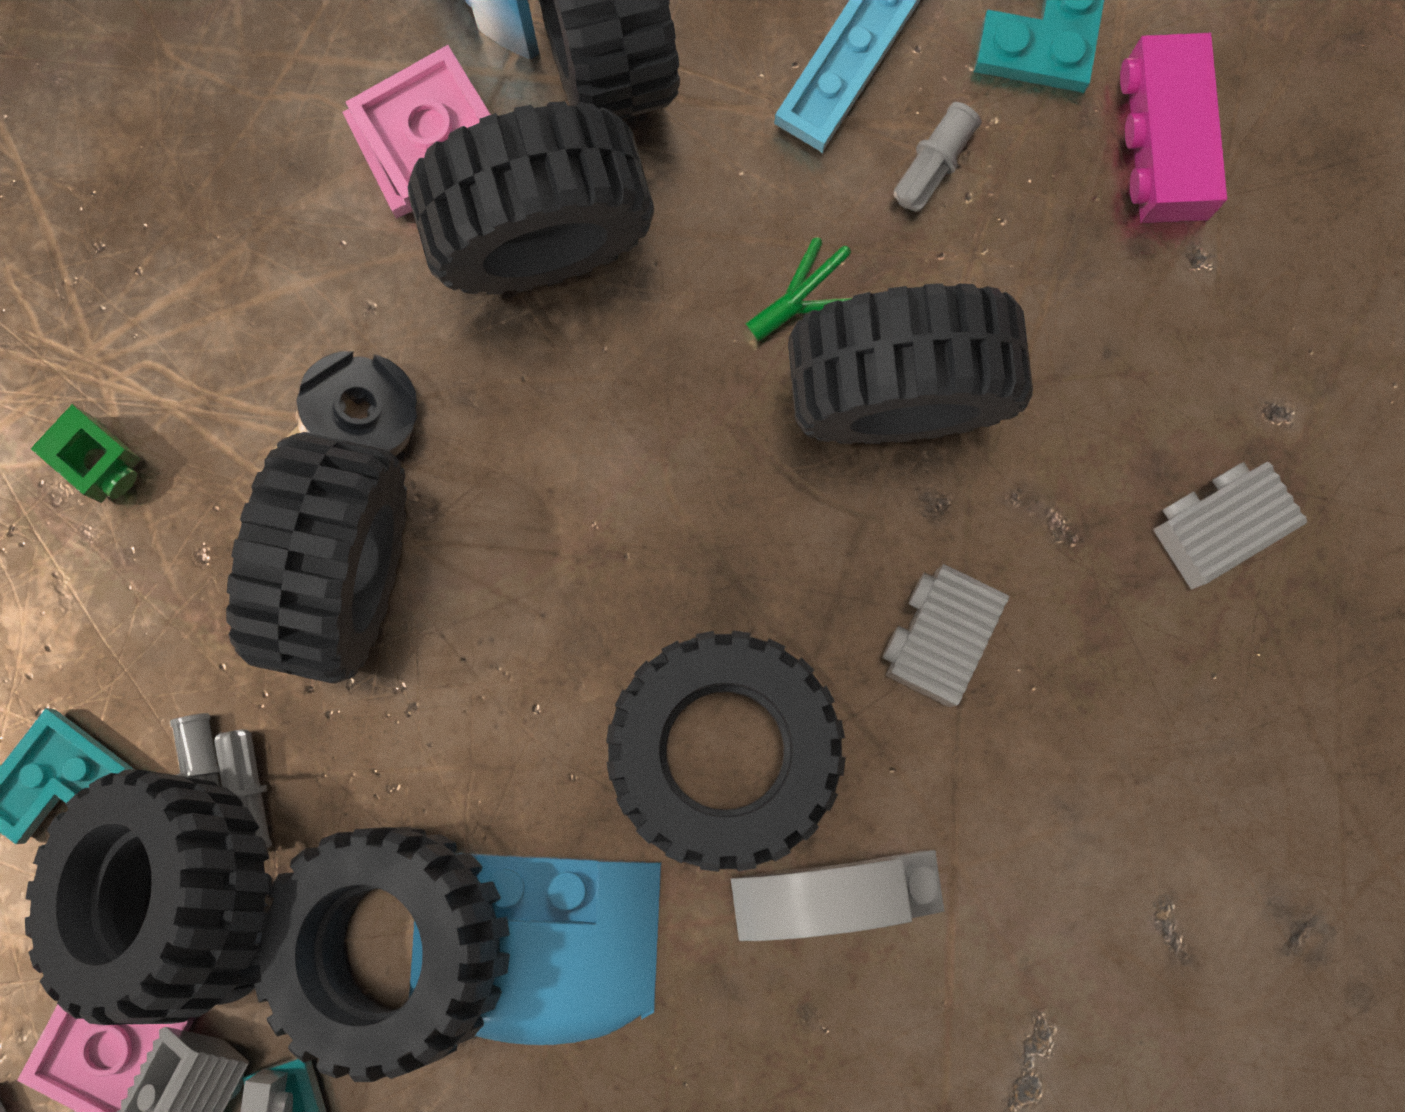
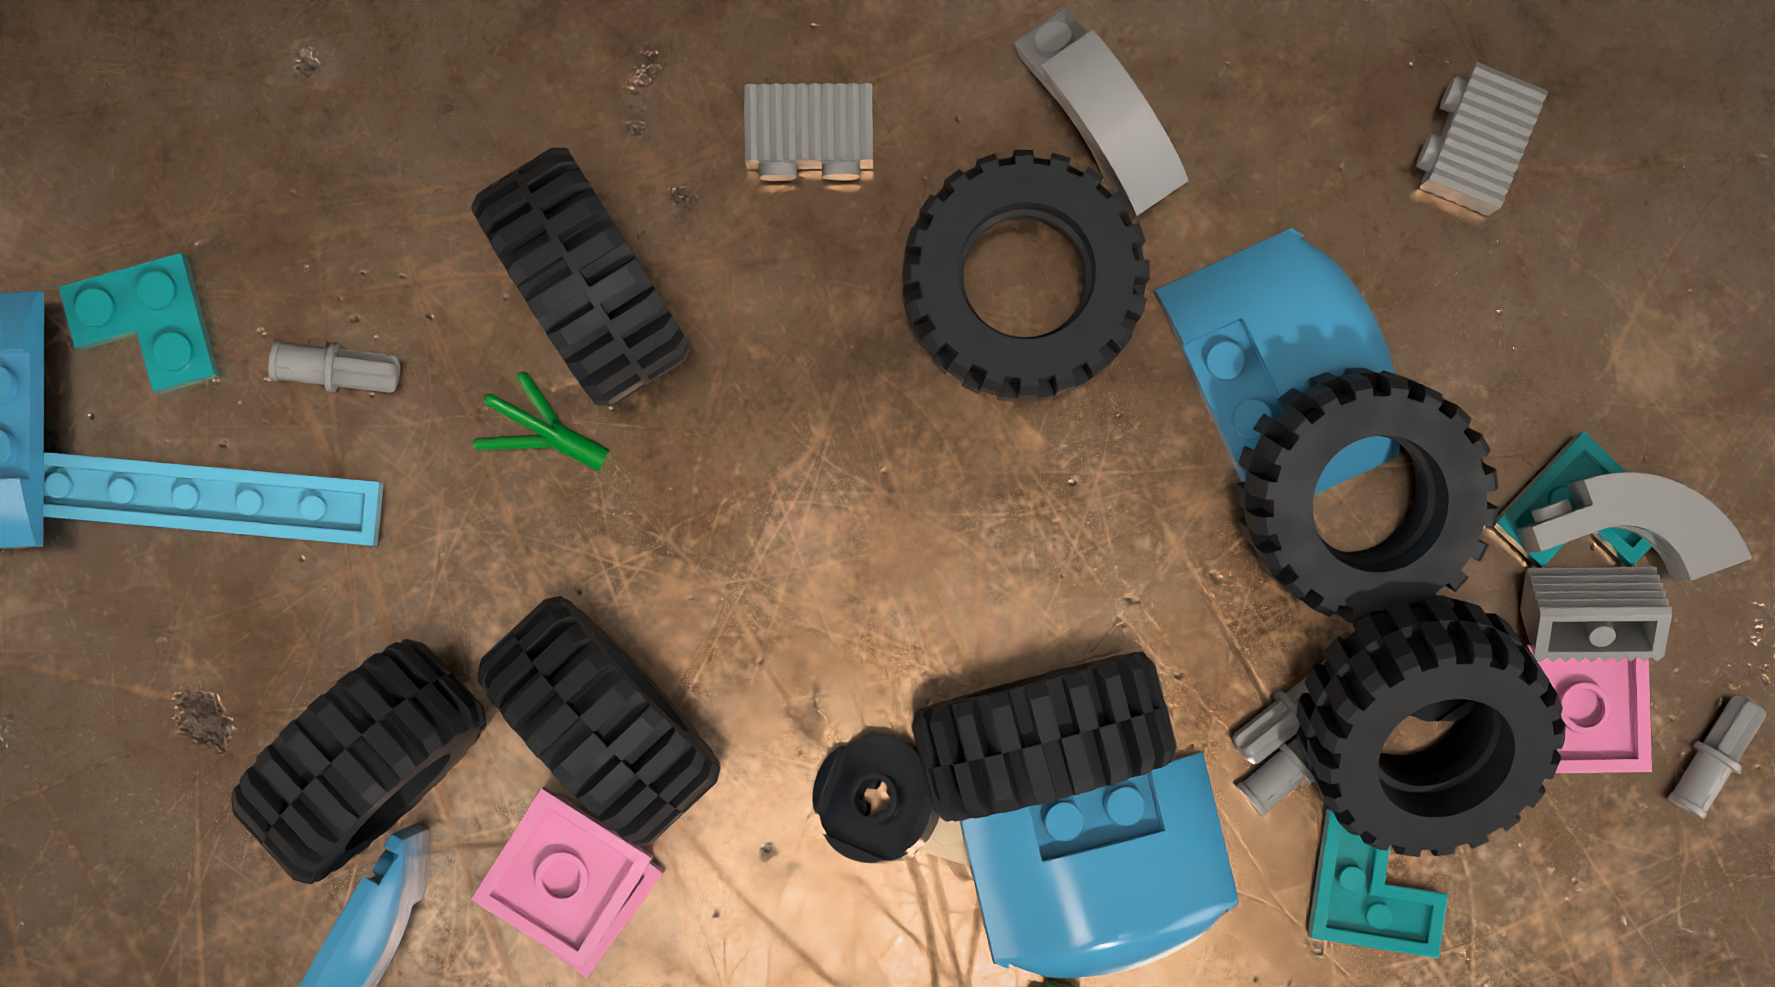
camera: 120 degrees left, 5 degrees up
dark pink brick [1120,33,1227,223] -> none
none -> dark azure slope [959,752,1239,978]

